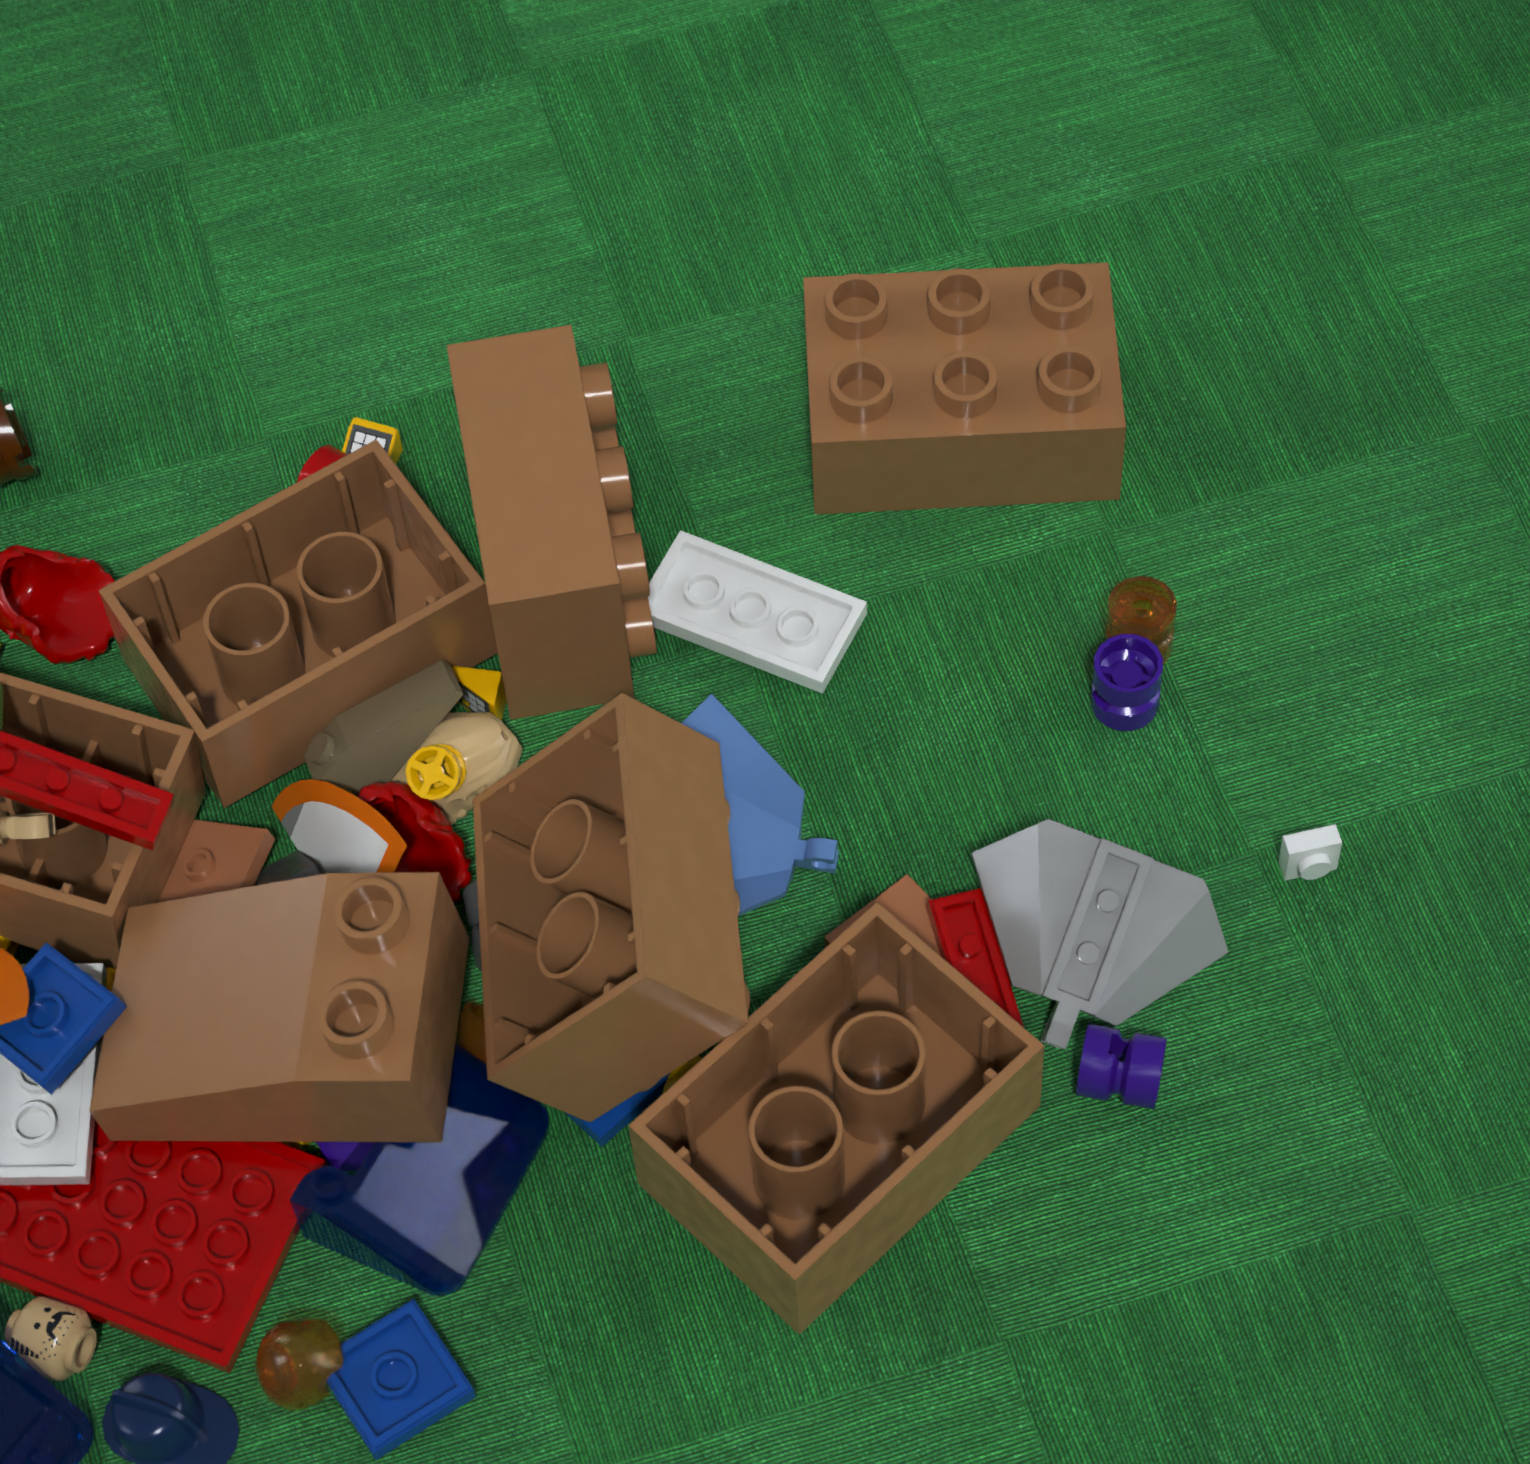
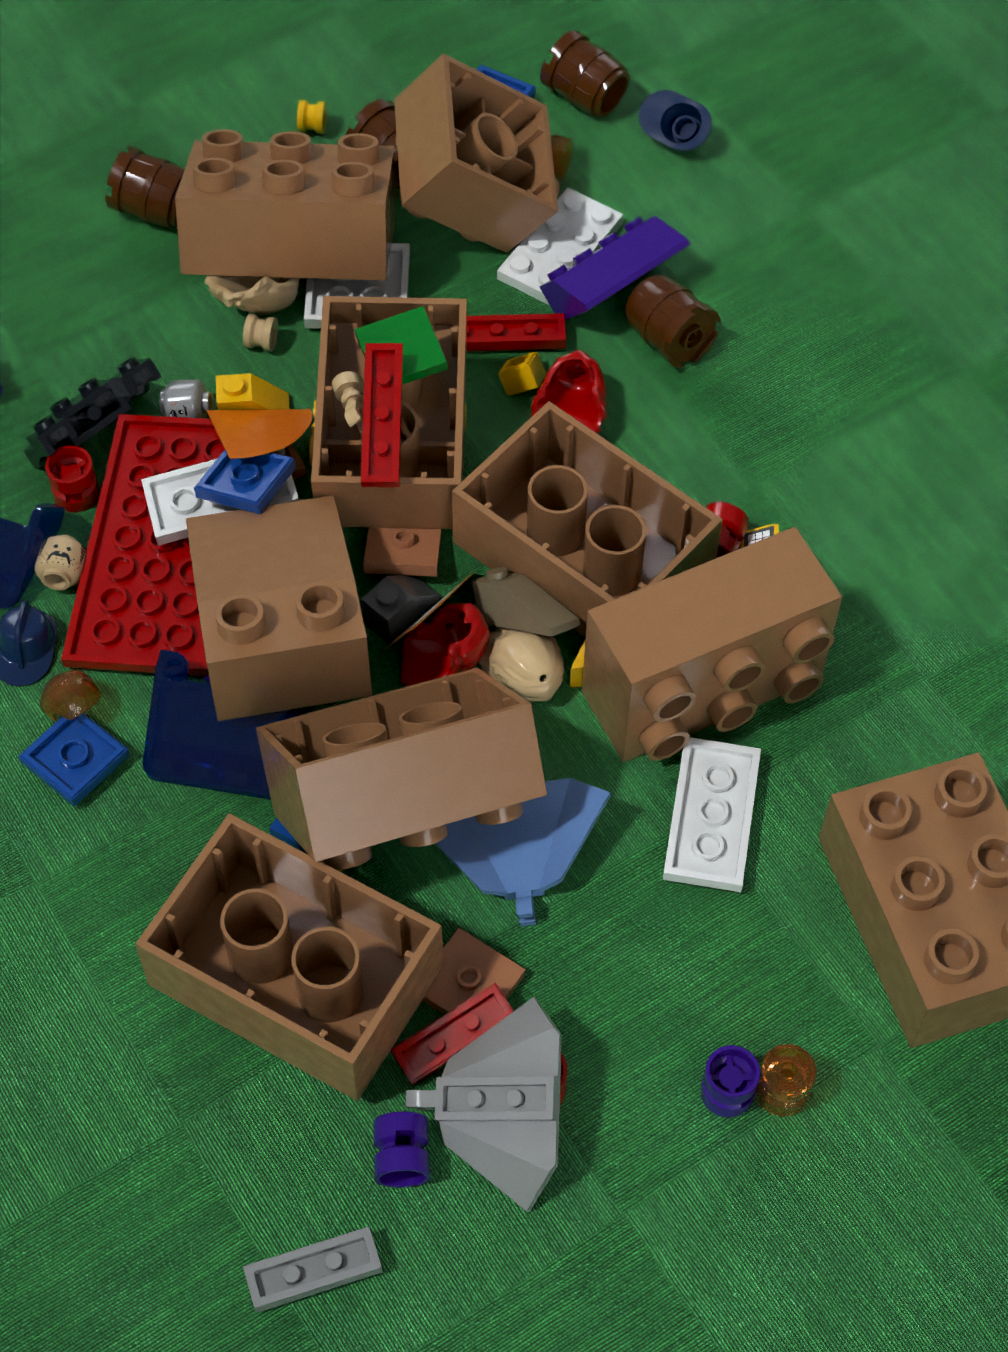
camera: 70 degrees right, 0 degrees up
yellow wheel [405,743,467,800] -> none
white plate [1278,824,1342,881] -> none
none -> light grey plate [243,1226,382,1313]

